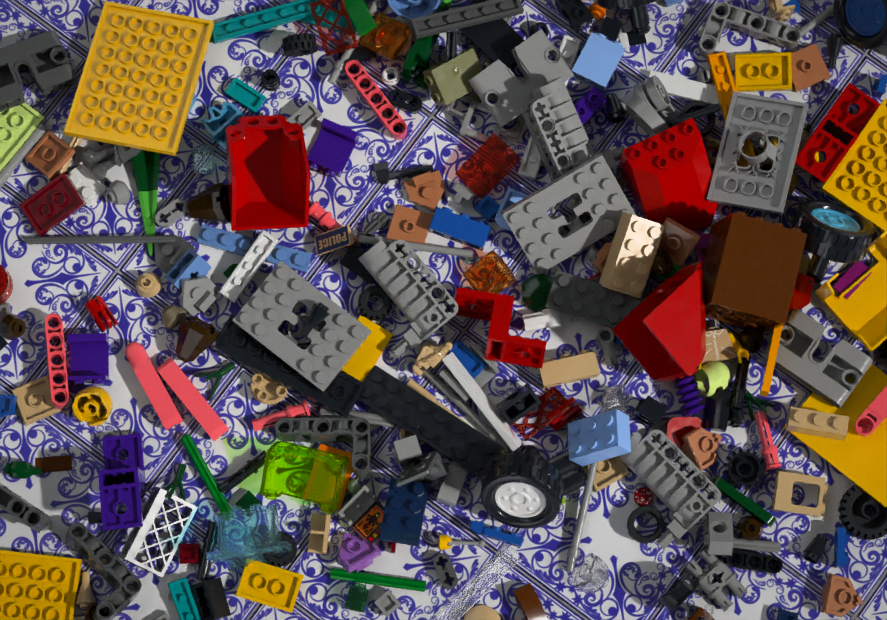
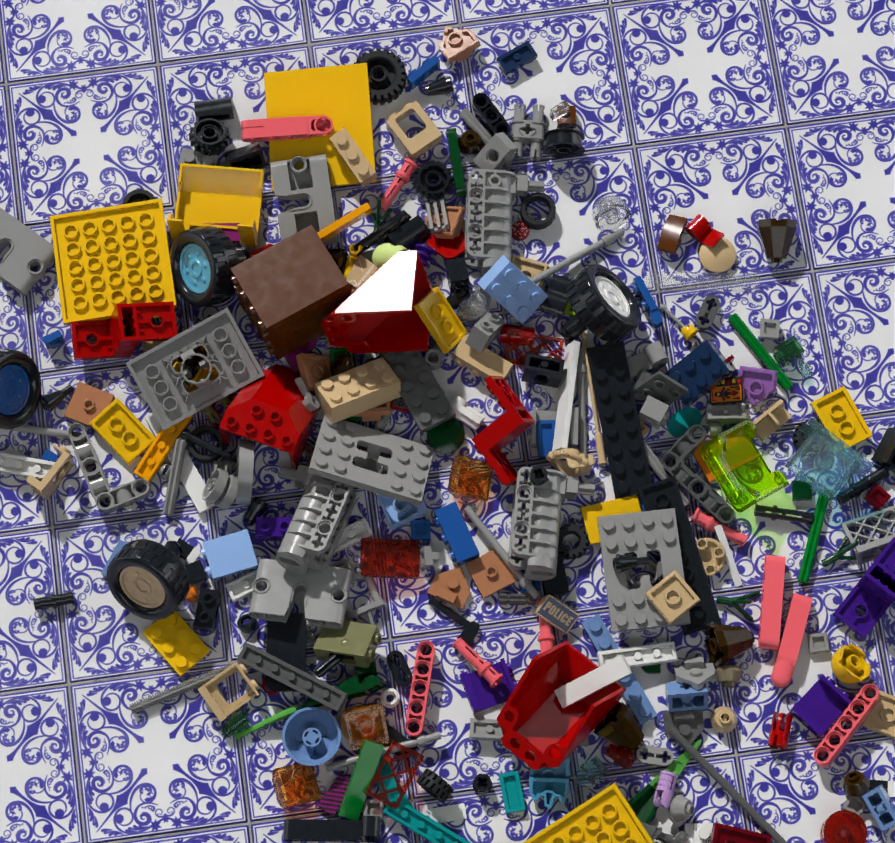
camera: 135 degrees left, 5 degrees down
none -> light grey axle [163,439,187,515]
none -> light grey bar [294,377,320,412]
none -> yellow tile [413,286,468,354]
none -> light grey tile [425,198,450,234]
none -> black pin [446,286,471,309]
none -> coral pin [452,637,504,688]
none -> light grey brick [465,311,505,353]
none -> black bush [529,466,548,486]
none -> white tile [554,655,632,708]
none -> clear red cone [605,744,636,769]
none -> tan tile [645,570,700,625]
none -> lavender hinge [653,770,678,809]
none -> teal sticker [668,407,702,438]
none -> white sticker [714,525,743,587]
none -> clear light blue piece [798,359,813,379]
none -> light grey tile [807,632,830,655]

